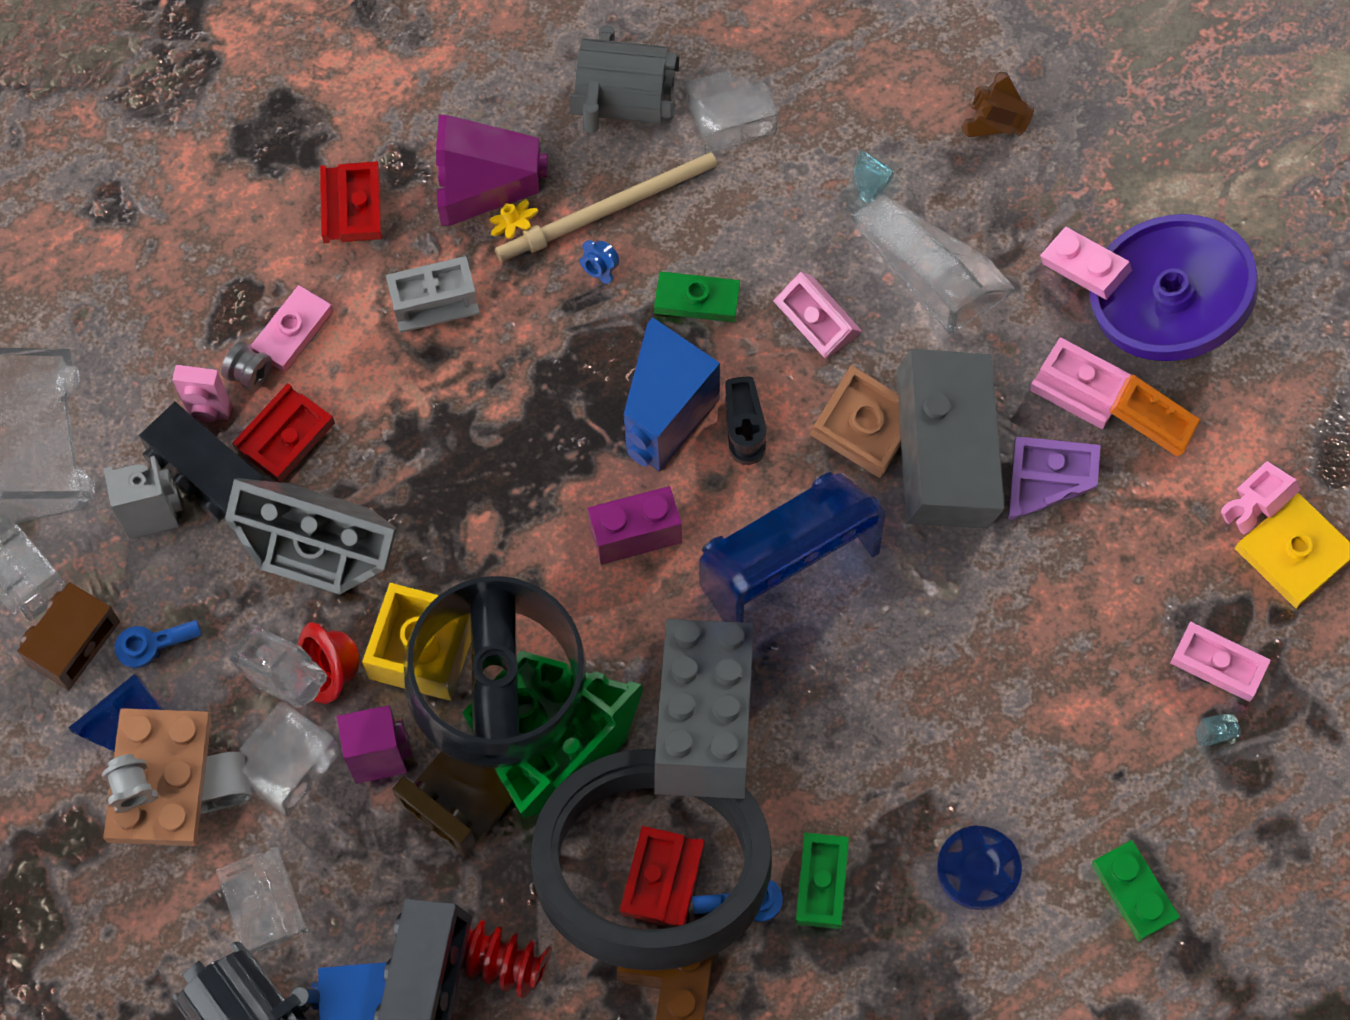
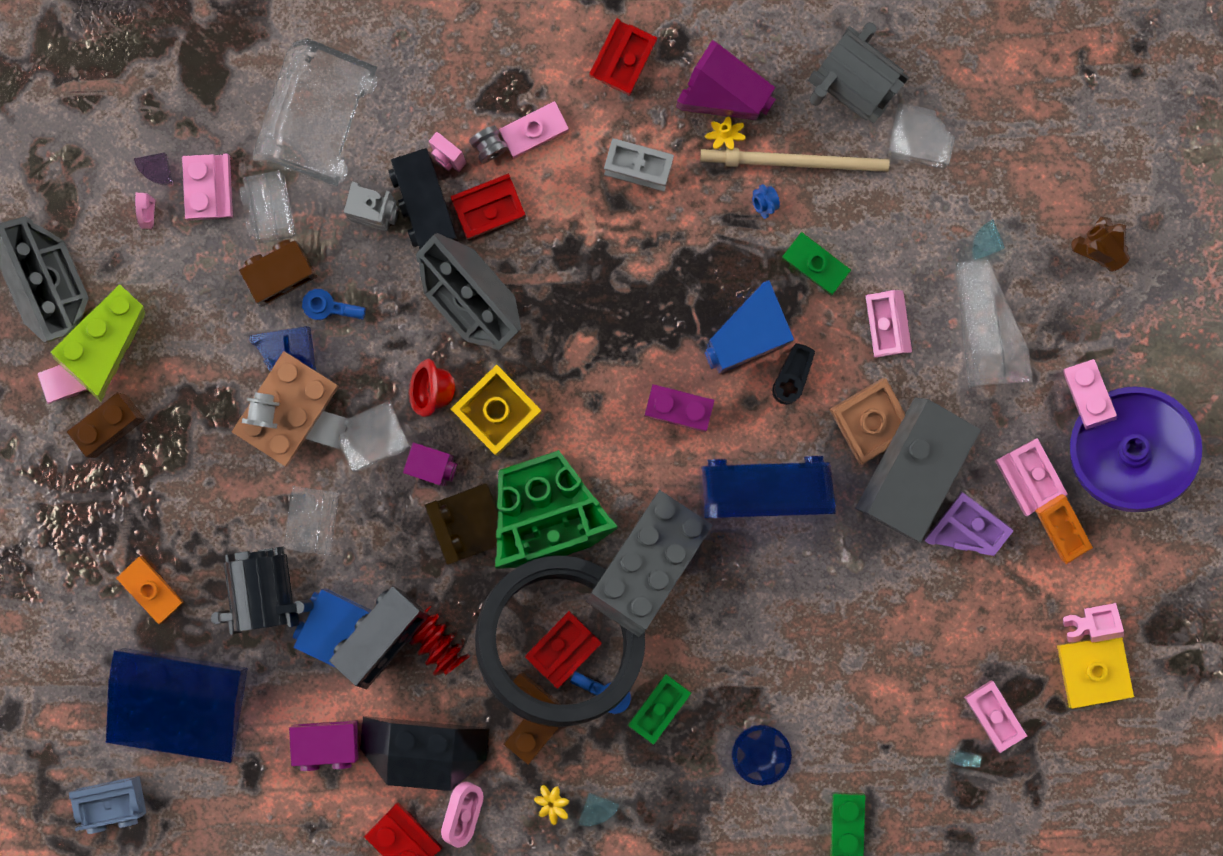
camera: 30 degrees right, 20 degrees up
clear brick [229,627,327,708] -> none
black cylinder [404,576,586,768] -> none

